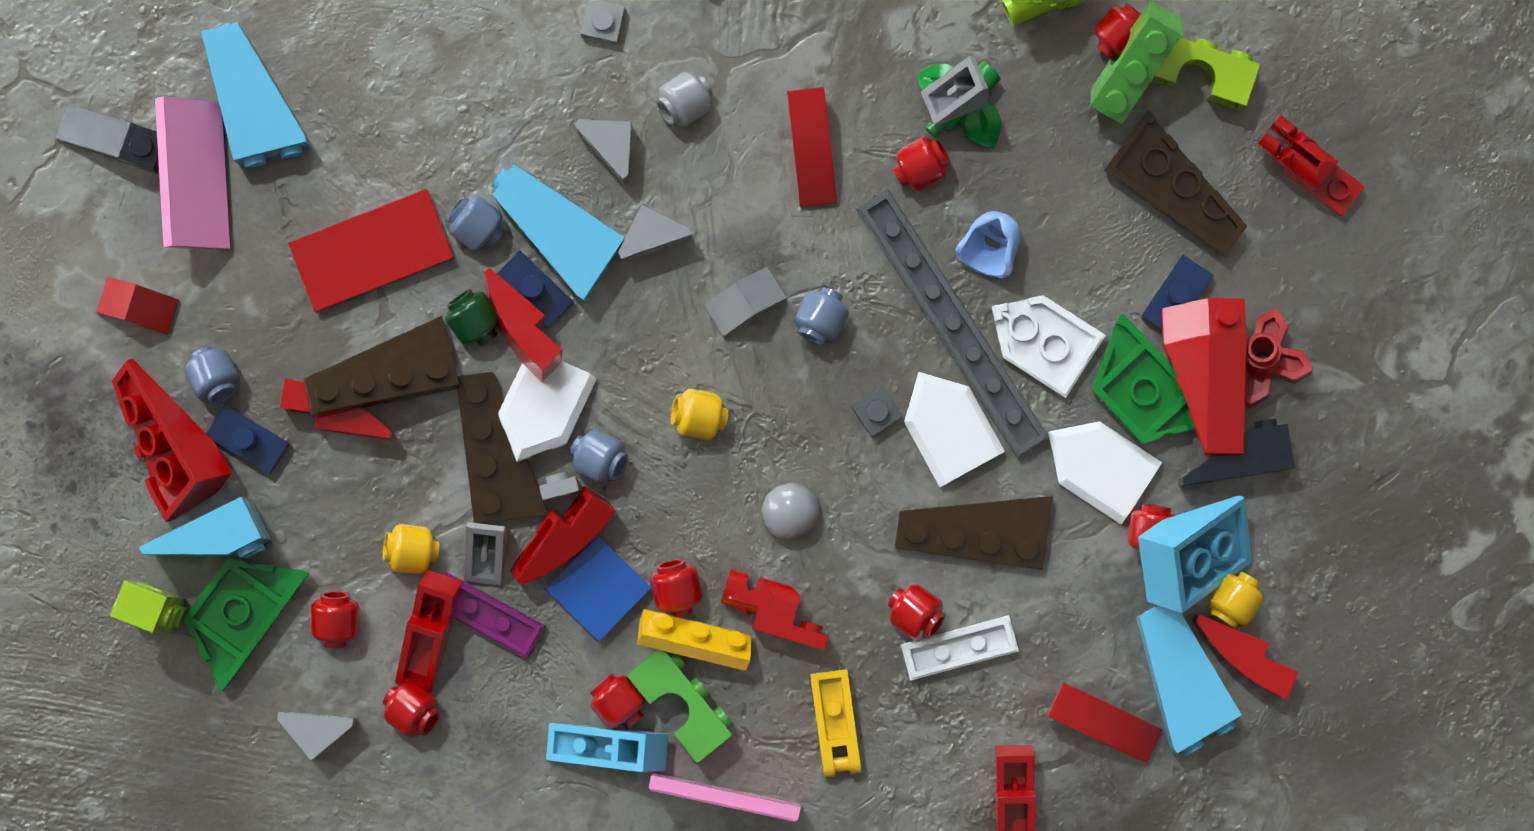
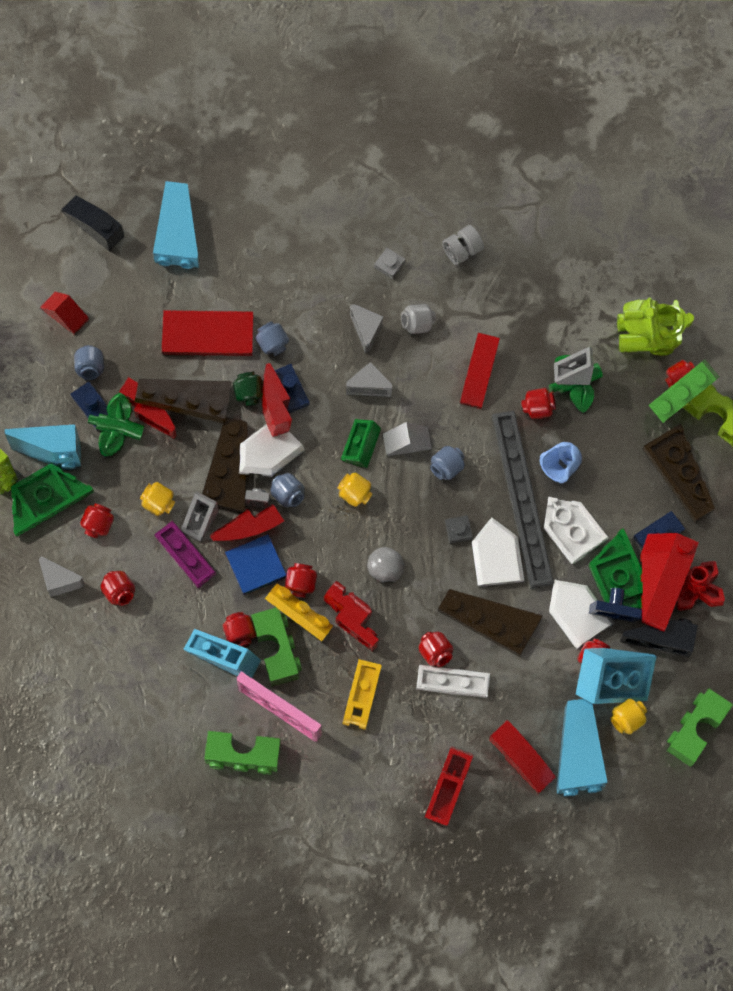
camera: 20 degrees right, 15 degrees down
red wedge [112,359,232,522] -> none
bright pink tile [155,96,230,250] -> none
red slope [395,570,463,694] -> none
medium azure slope [492,164,625,303] -> none
red slope [1192,614,1298,699] -> none
none -> green plant [87,393,144,456]
none -> green slope [340,419,381,468]
none -> dark blue tile [589,588,642,622]
none -> bright green arch [667,688,733,767]

